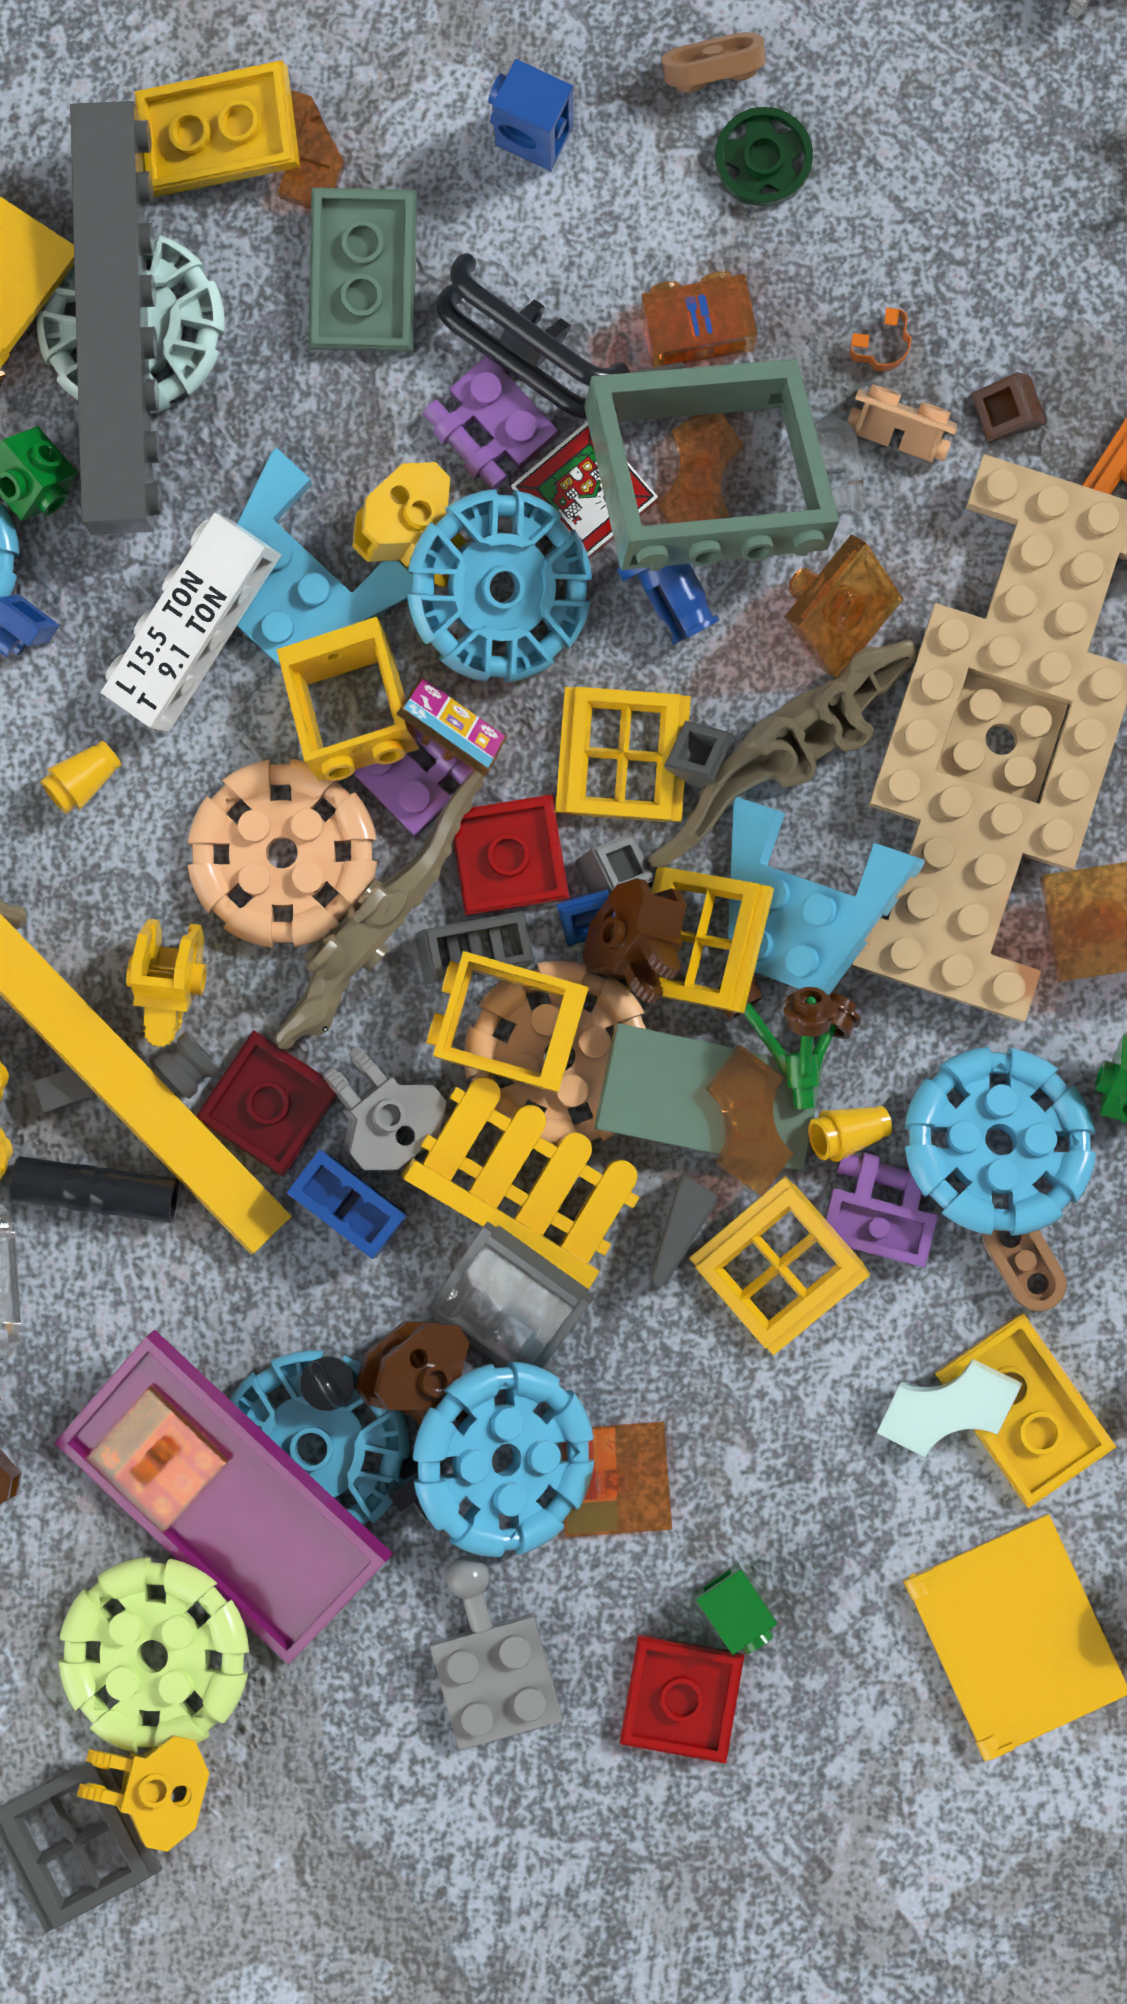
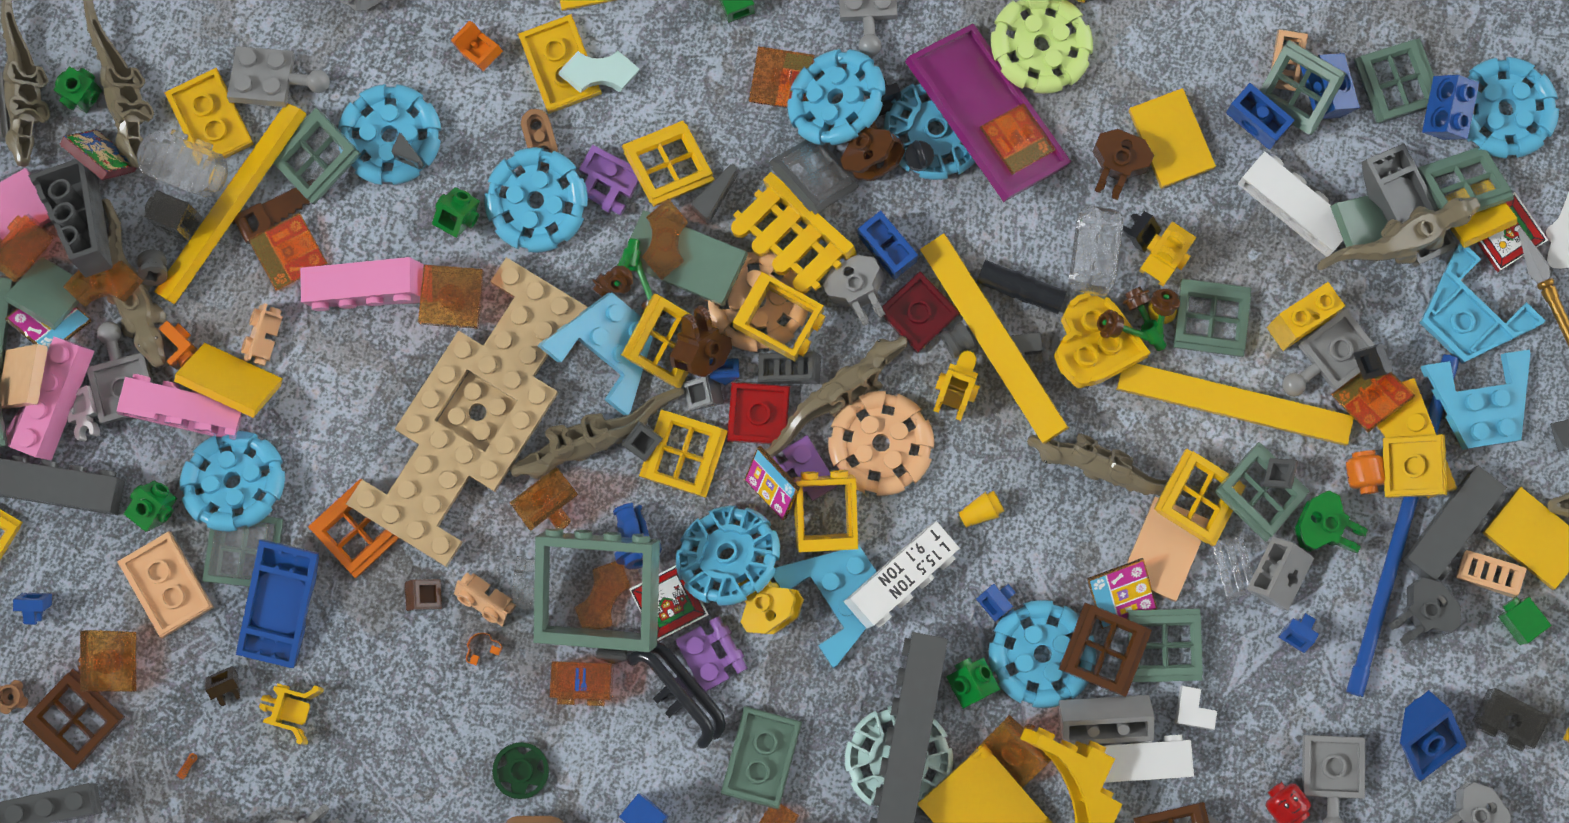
camera: 170 degrees left, 5 degrees down
yellow cone [808,1106,892,1162] -> none

